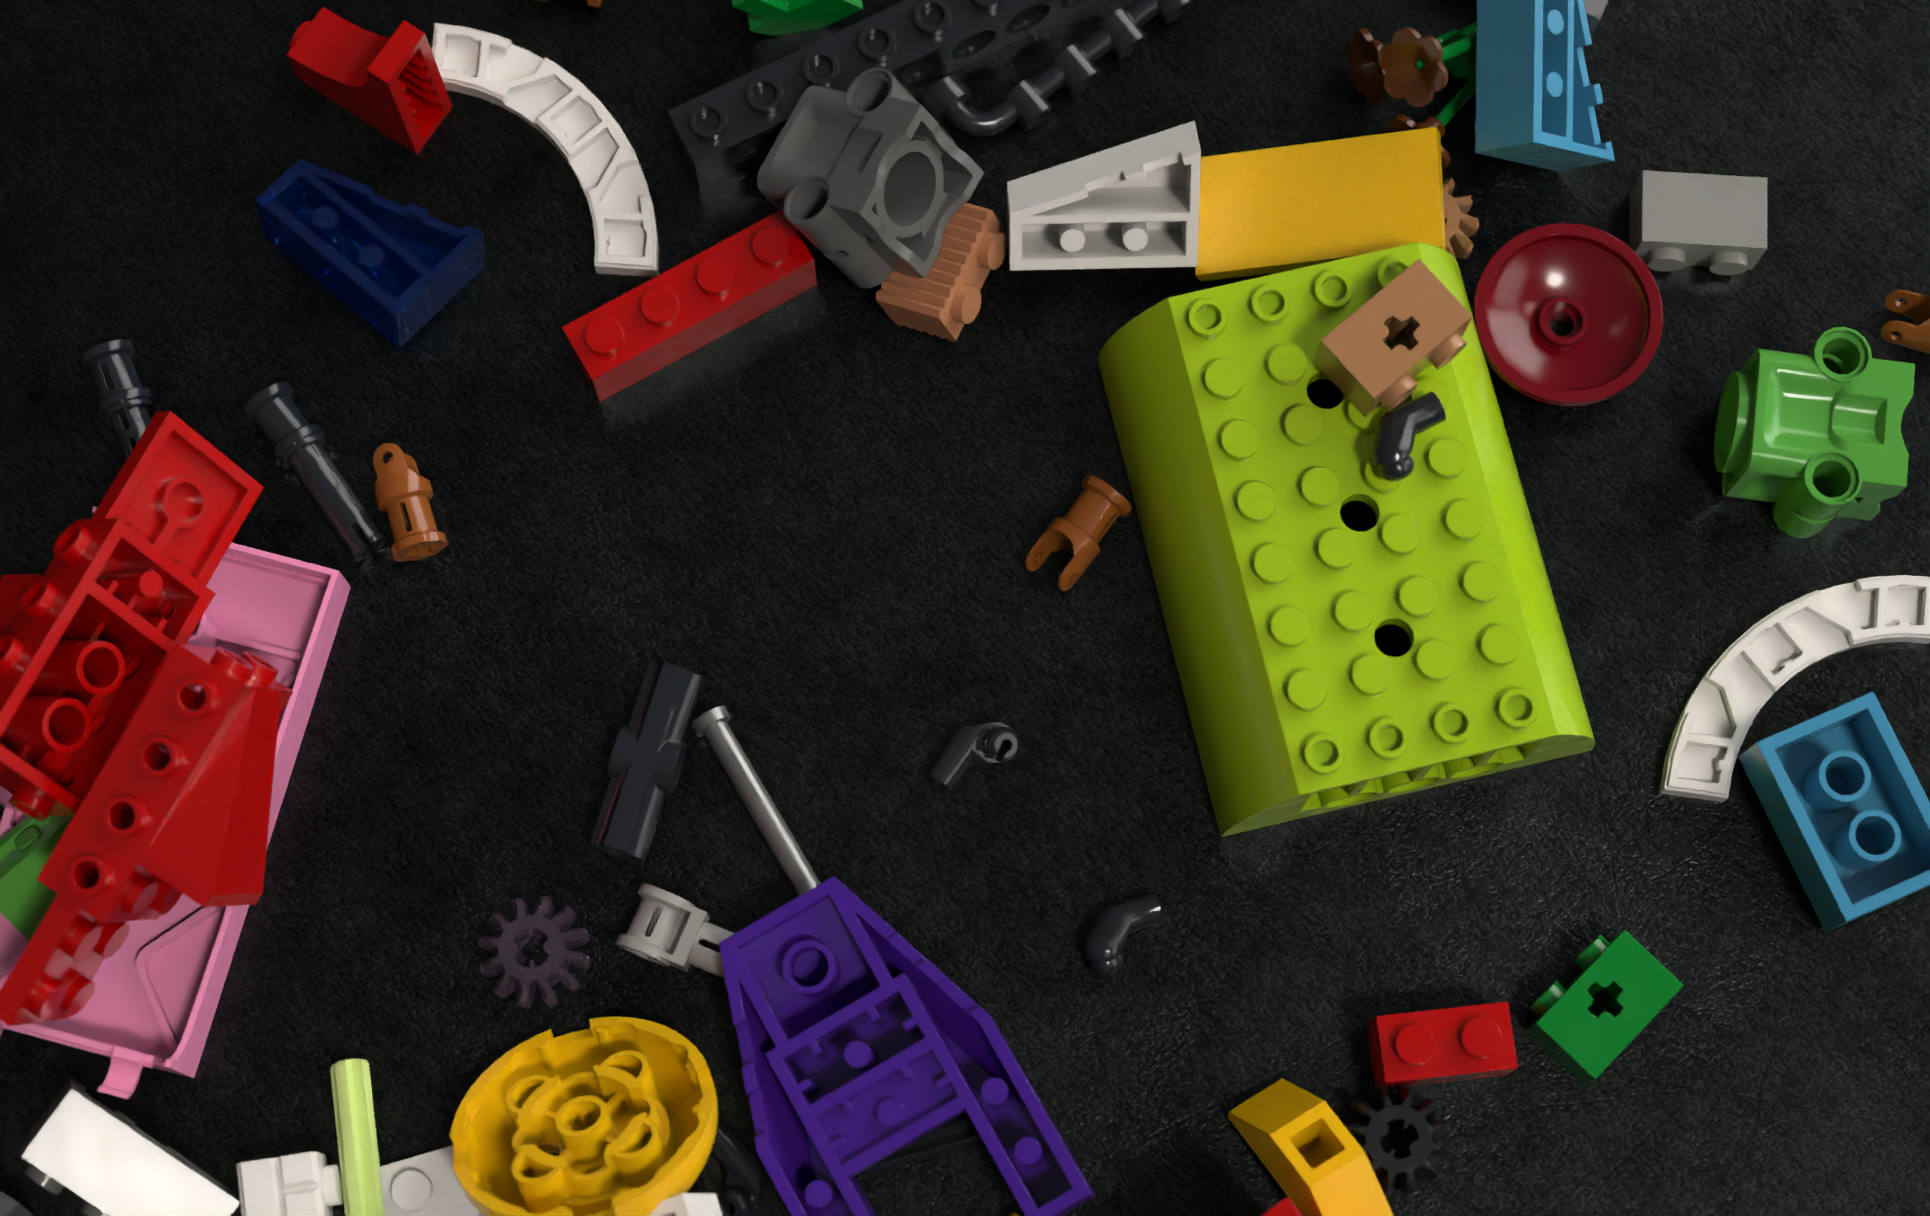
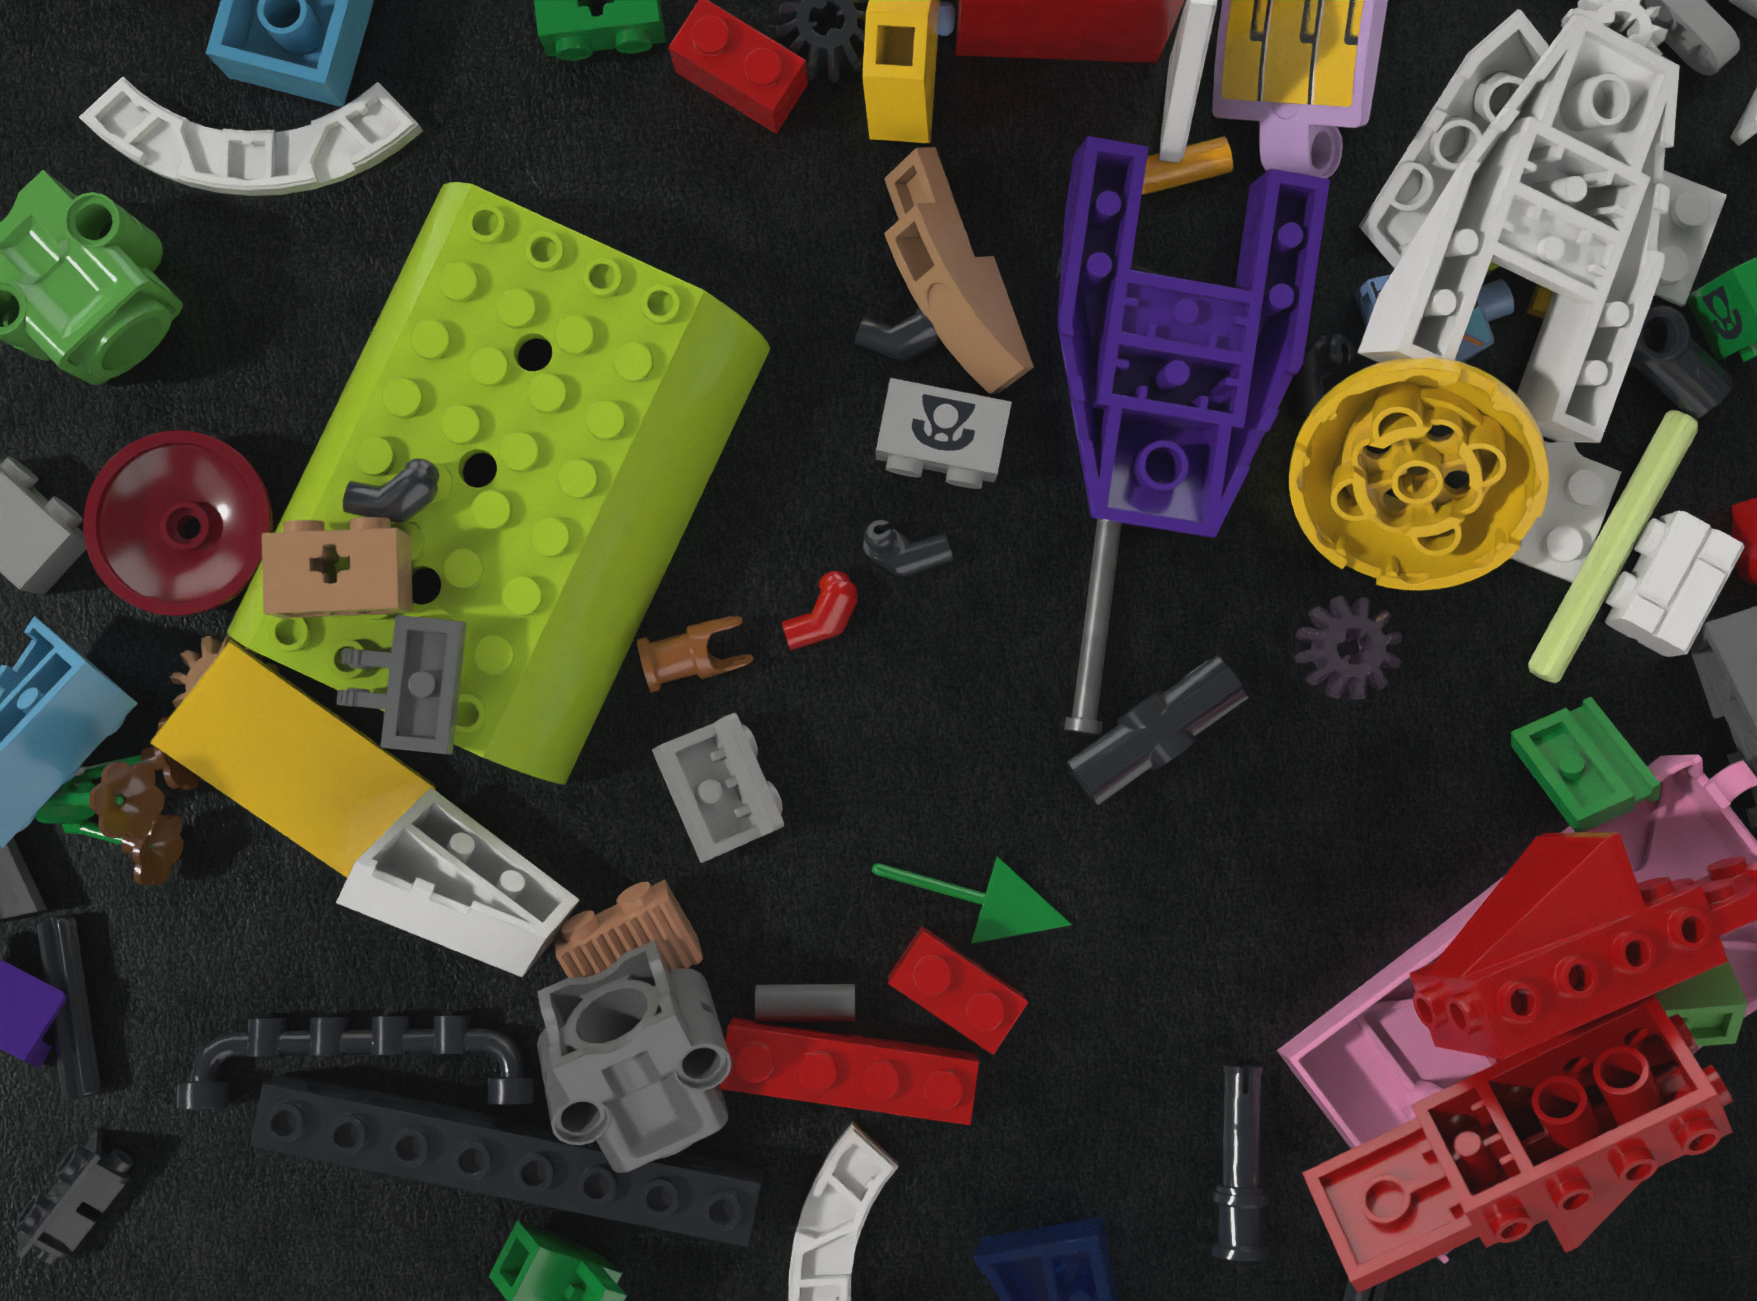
camera: 140 degrees left, 10 degrees up
dark orange piece [373,443,448,562] -> none
light grey connector [615,883,735,987] -> none
none -> dark grey hinge [337,615,467,754]
none -> light grey bracket [652,713,784,863]
none -> dark grey axle [755,984,855,1022]
none -> red arm [782,571,857,650]
none -> green piece [872,856,1072,944]
none -> light grey brick [876,378,1012,489]
none -> medium nougat slope [884,147,1034,394]
none -> red brick [888,926,1028,1055]
none -> green plate [1511,697,1661,833]

